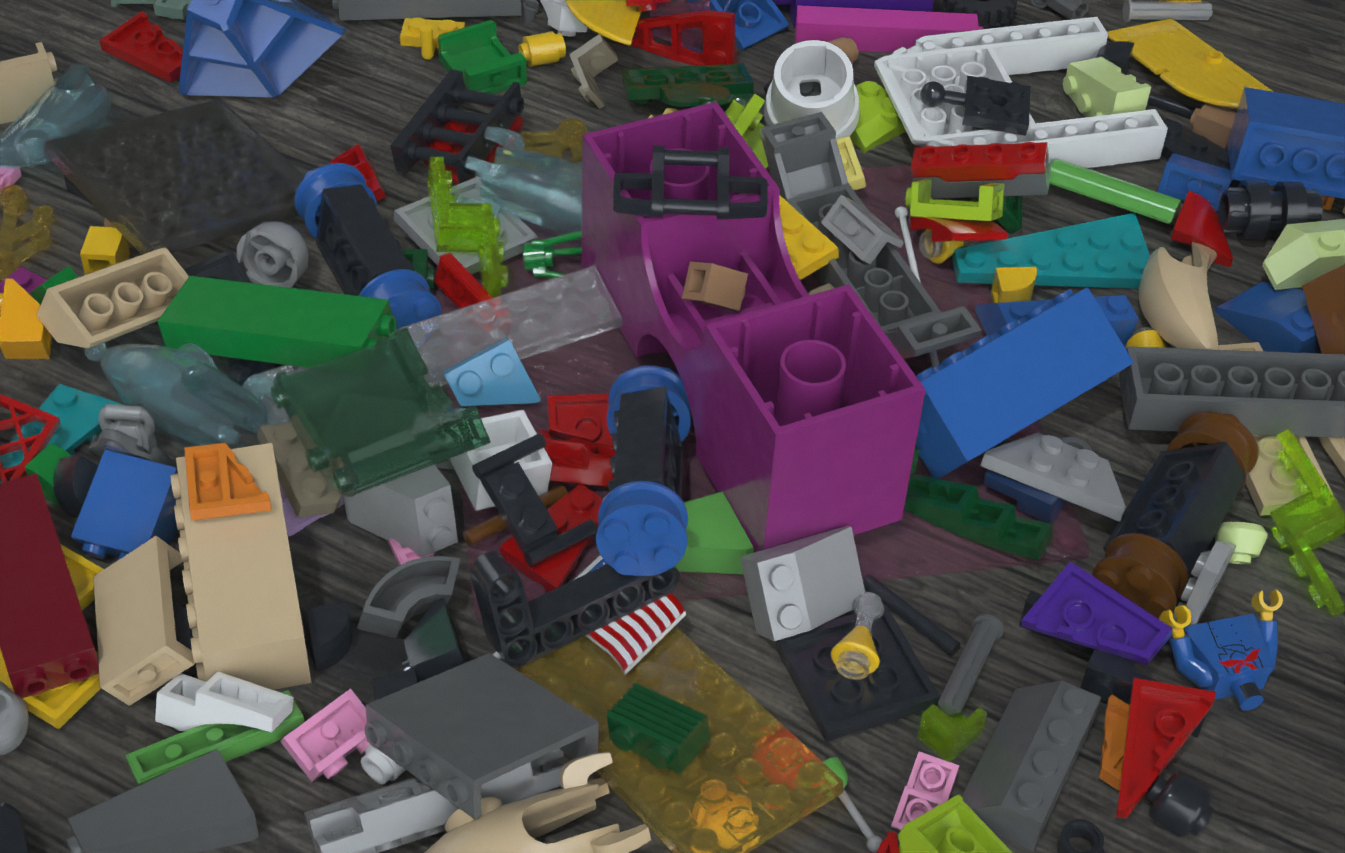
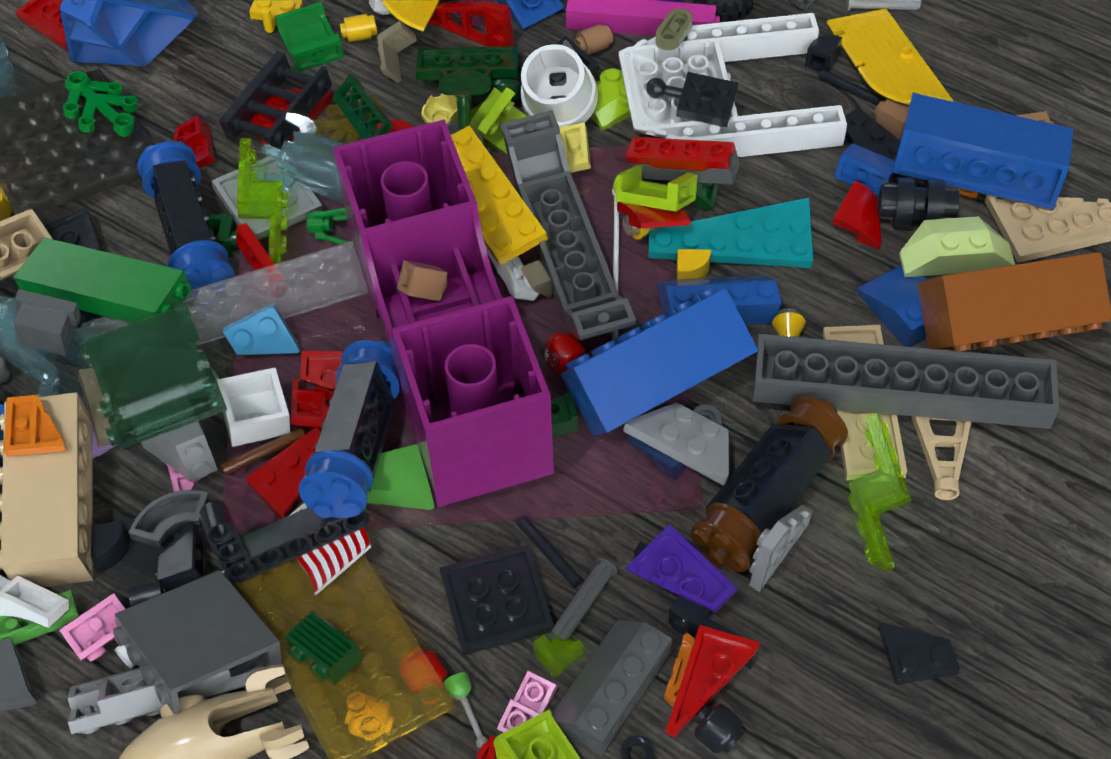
camera: 10 degrees right, 10 degrees up
light grey cylinder [237,222,309,288] -> none
black plate [472,433,597,567] -> none
black bar [613,146,768,220] -> none
light grey slope [740,526,867,641] -> none
light grey panel [821,195,905,264] -> none
clear piece [831,592,884,680] -> none
dark green slope [904,473,1054,561] -> none
bright green brick [1050,158,1181,225] -> none
yellowish green wedge [1063,57,1151,117] -> none
tan piece [1139,242,1219,350] -> none
blue torso [1159,589,1283,710] -> none
yellowish green cone [1214,522,1268,564] -> none
none -> dark grey plate [13,289,81,356]
none -> green plant [63,71,138,137]
none -> dark green fence [332,73,393,140]
none -> olive plate [655,9,693,50]

